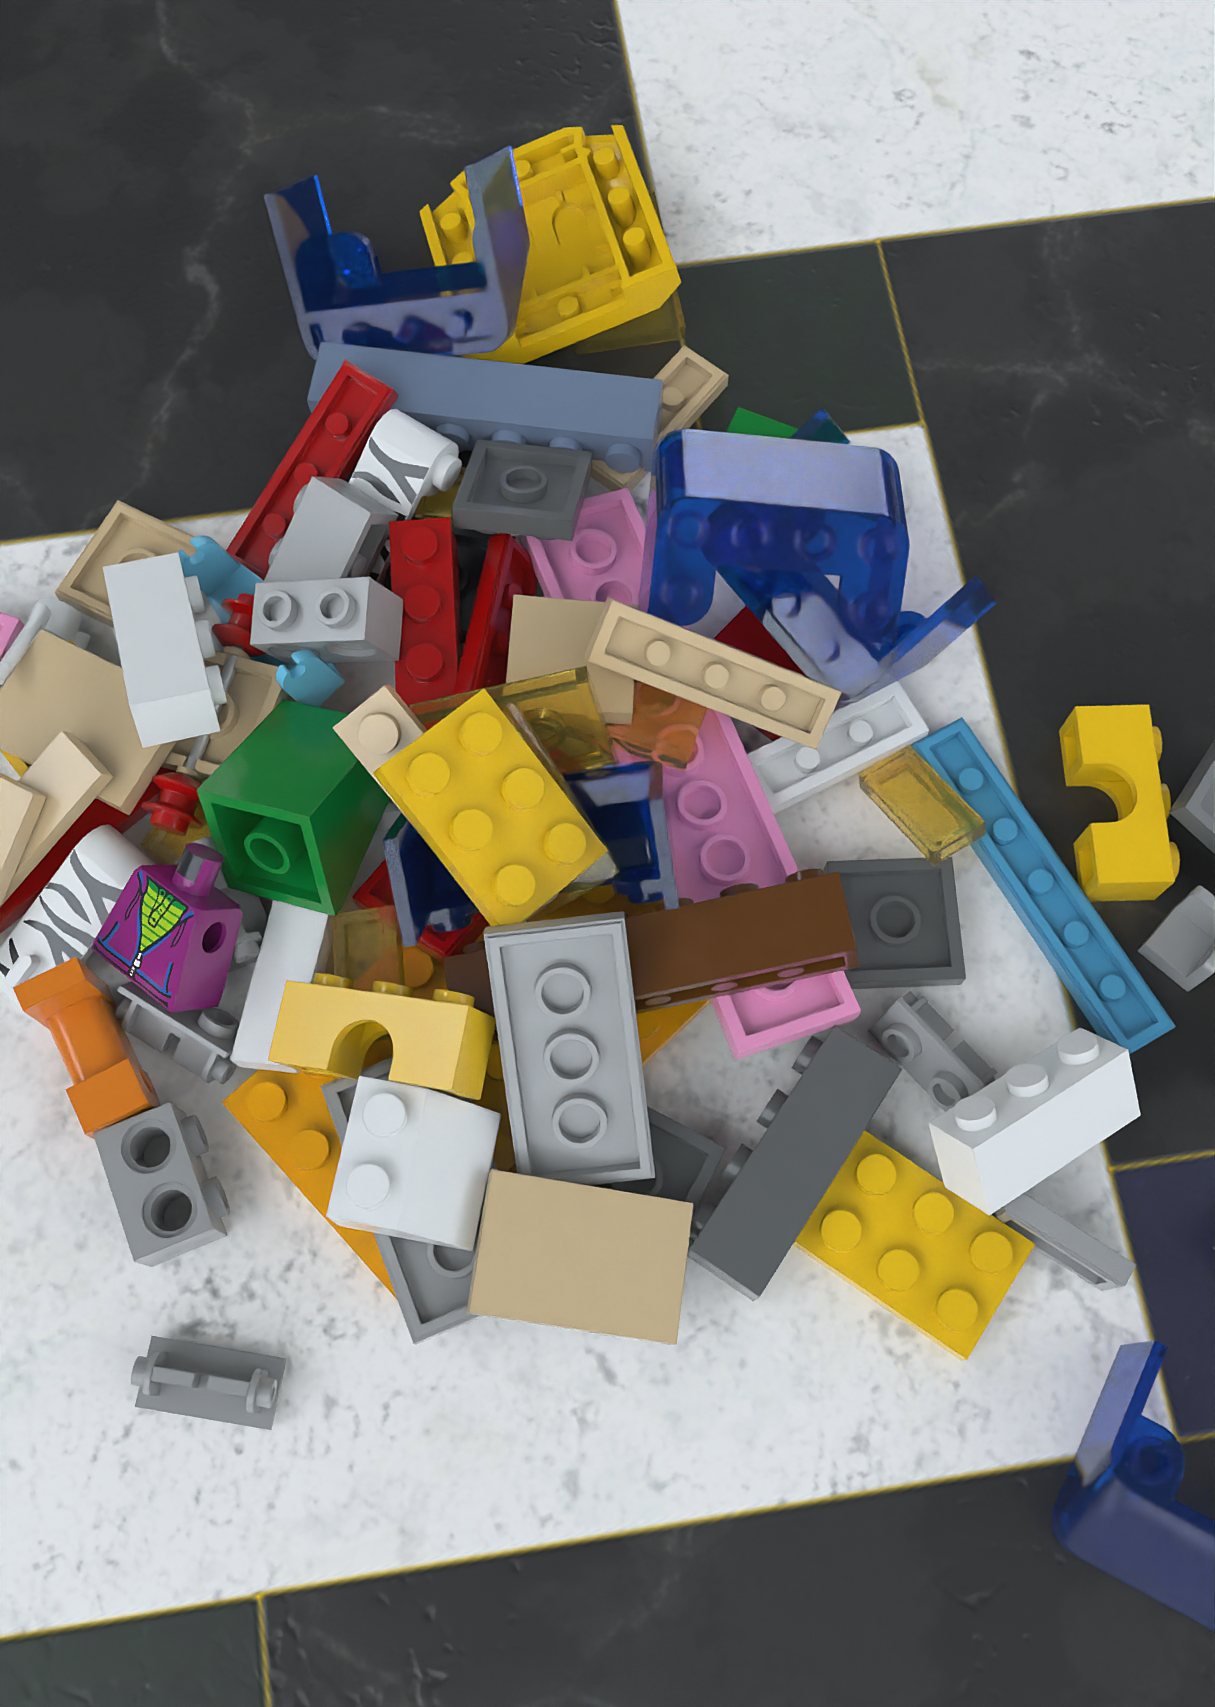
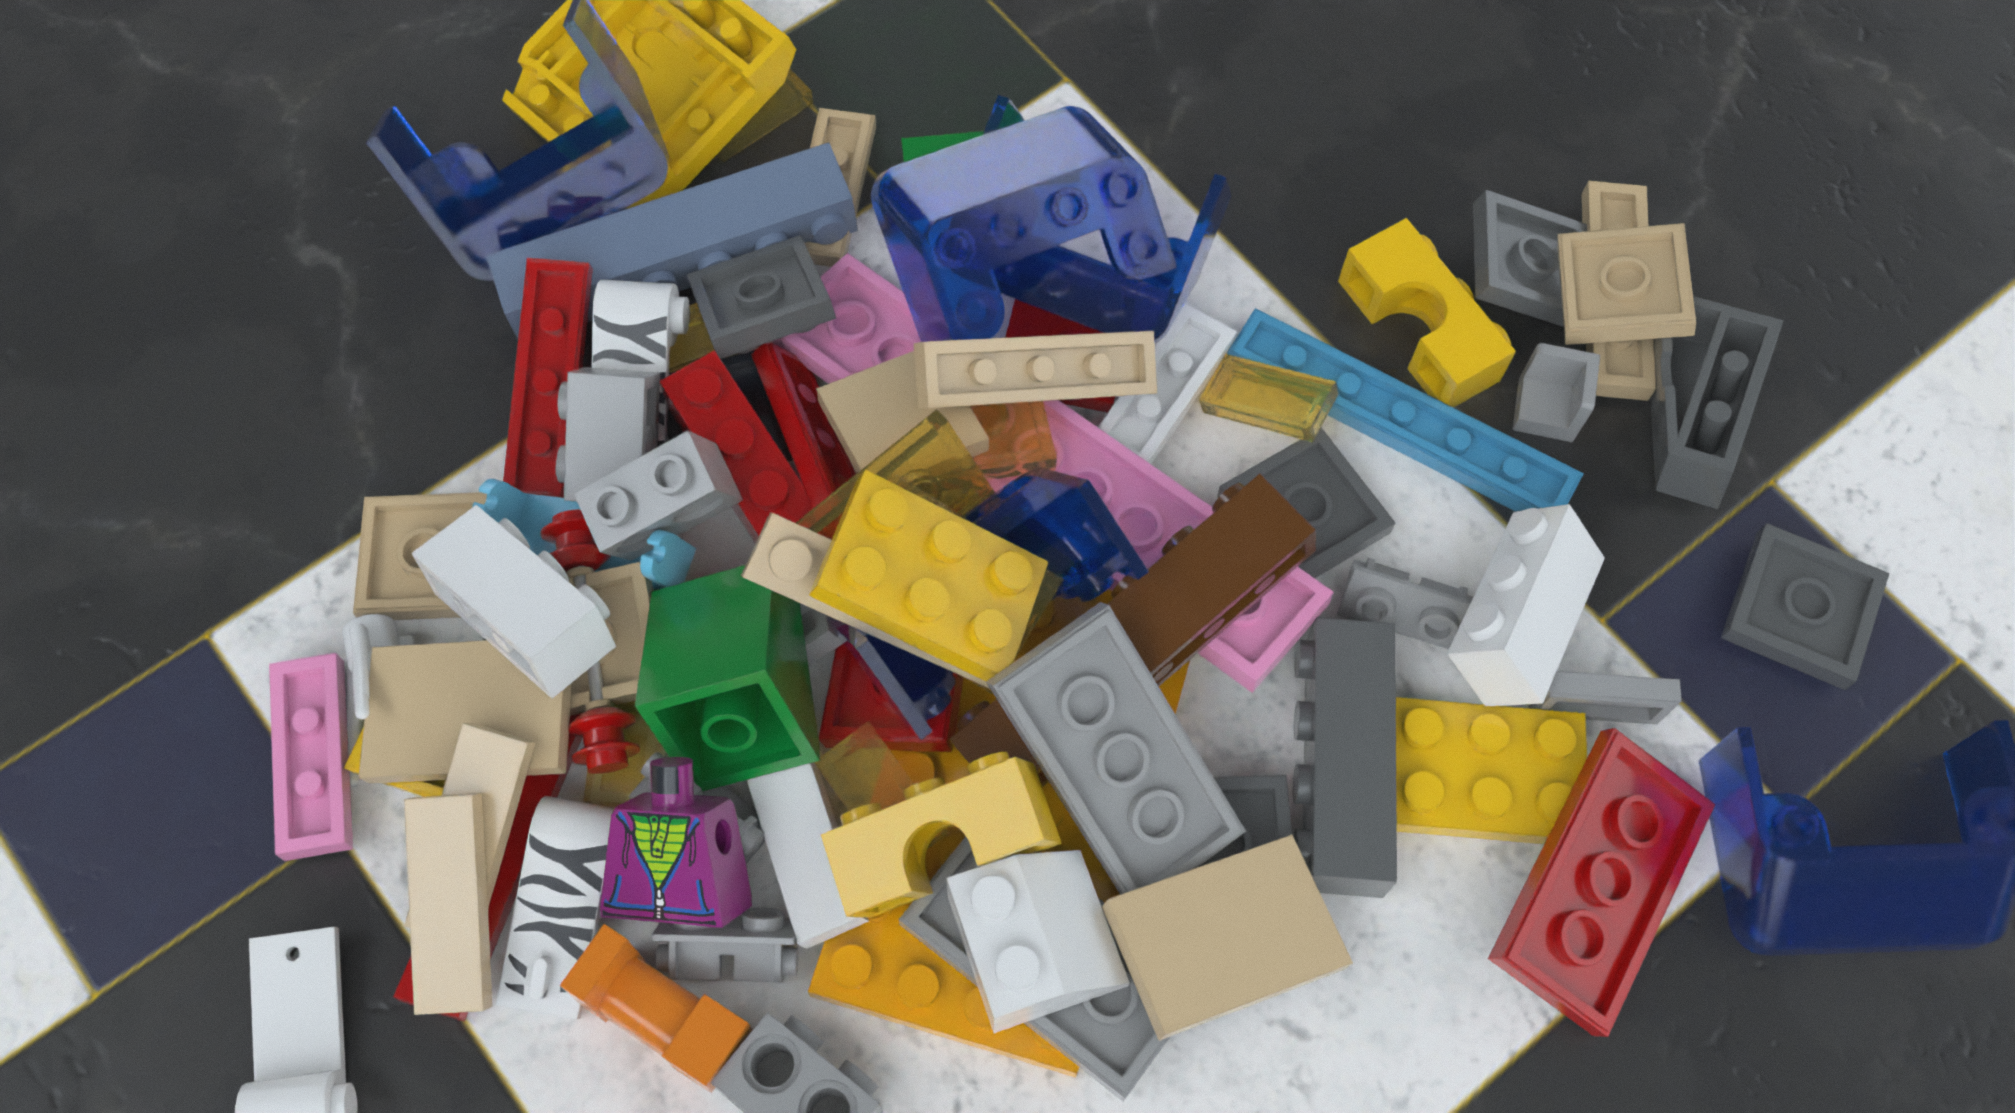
camera: 30 degrees left, 5 degrees down
none -> red tile [1487,728,1716,1037]

